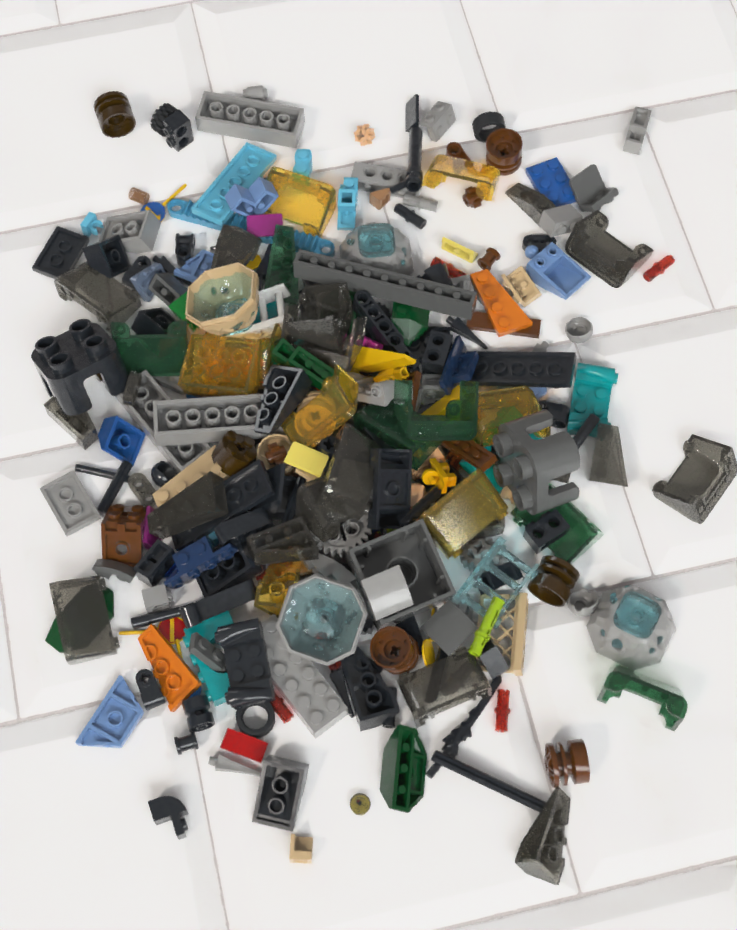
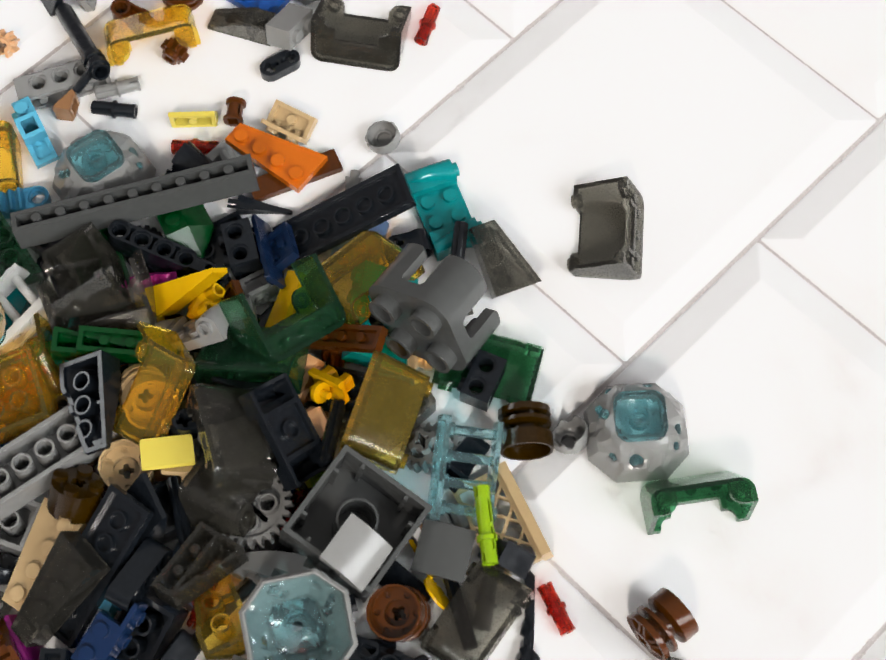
camera: 30 degrees left, 0 degrees up
reddish brown gear [264,442,287,466] -> none
medium blue slope [525,242,591,300] -> none

